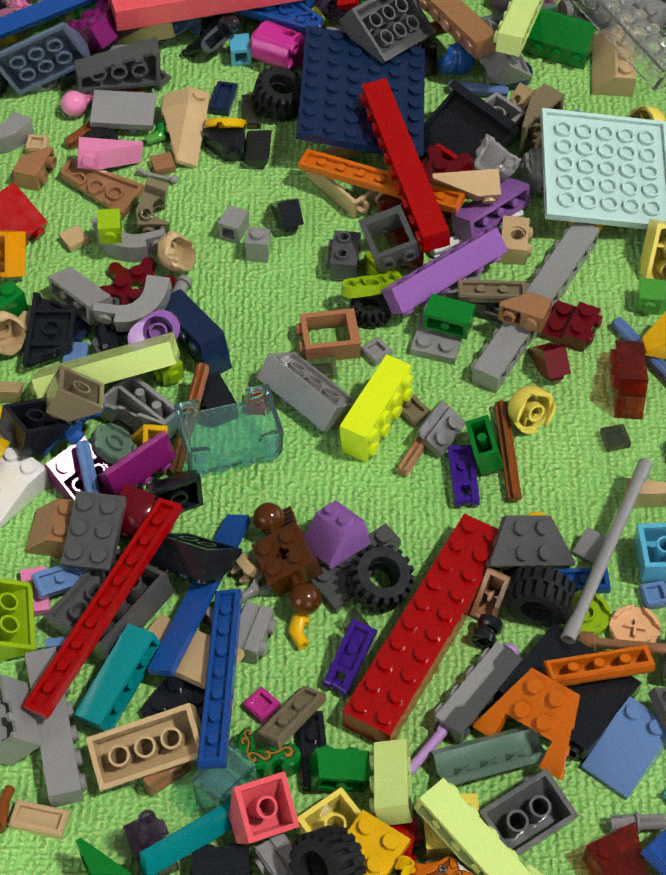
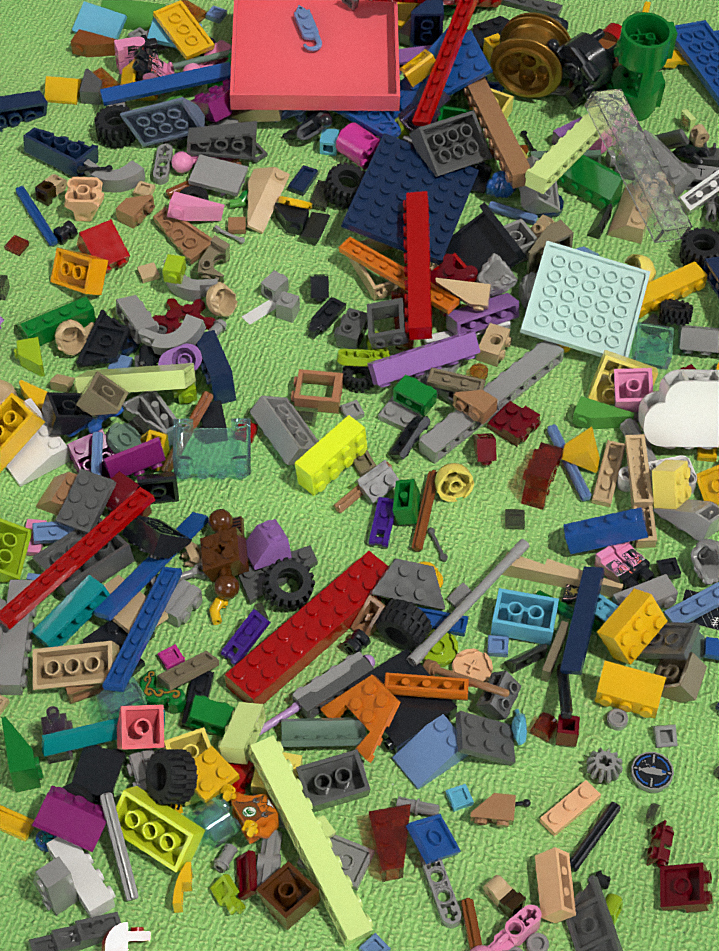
camera: 15 degrees right, 0 degrees up
none -> light grey beam [153,144,173,185]
none -> white sticker [242,300,276,325]
none -> black hinge [308,296,346,339]
none -> black hinge [388,416,431,460]
none -> dark grey hinge [427,527,448,562]
none -> clear orange tile [470,363,488,380]
none -> pearl dark grey slope [587,204,613,239]

